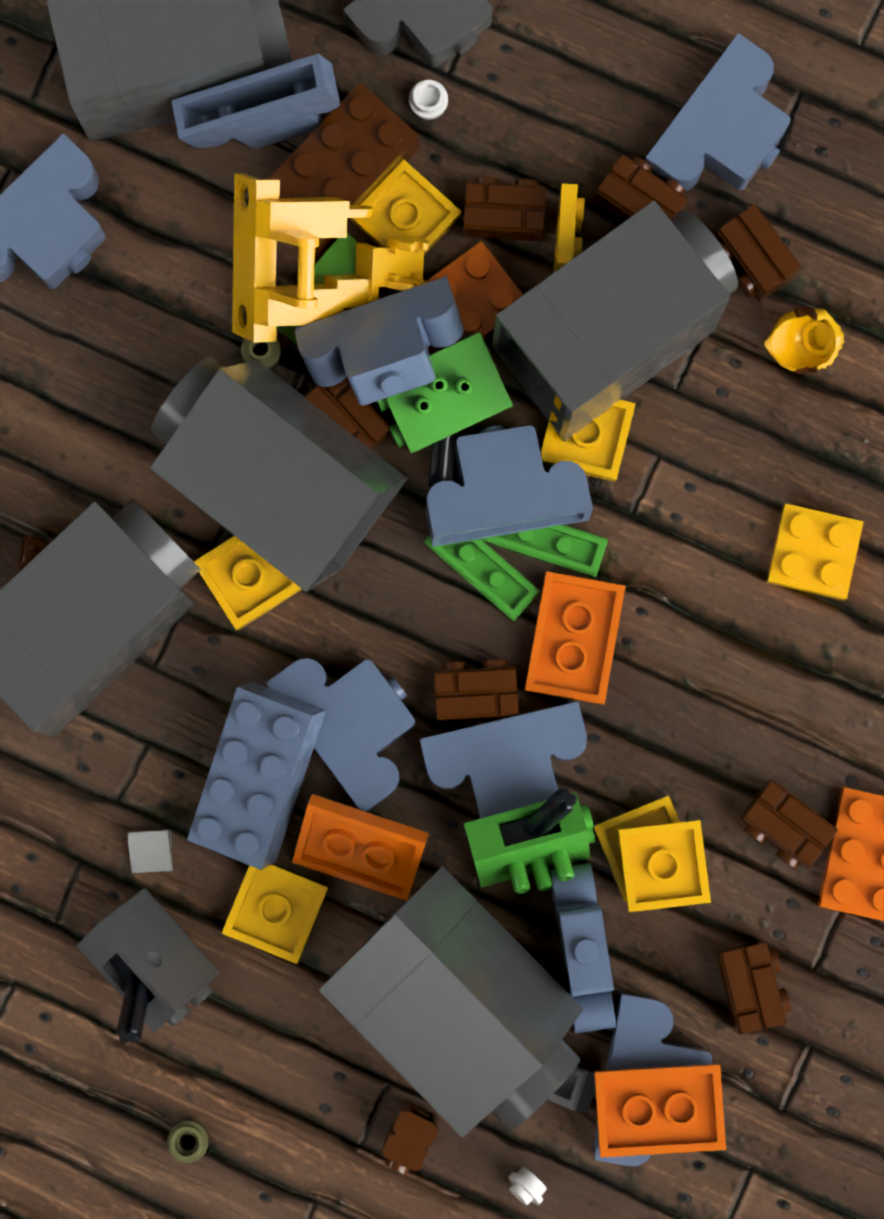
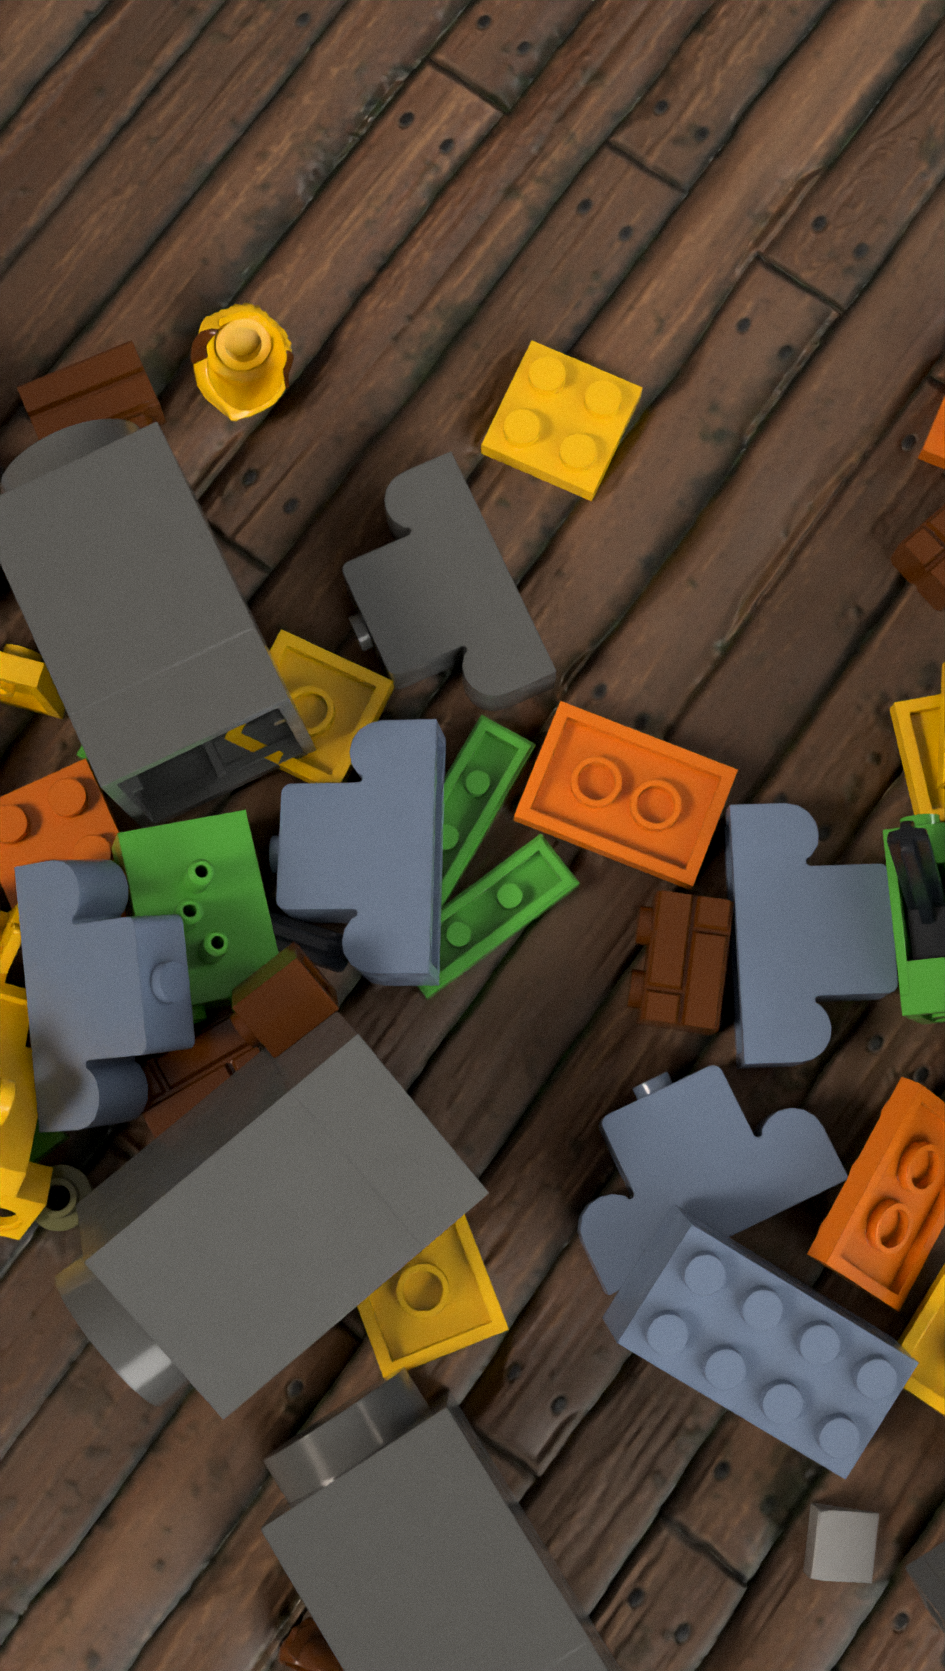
camera: 80 degrees left, 5 degrees down
none -> reddish brown brick [230,941,339,1059]
none -> dark grey brick [342,451,557,712]

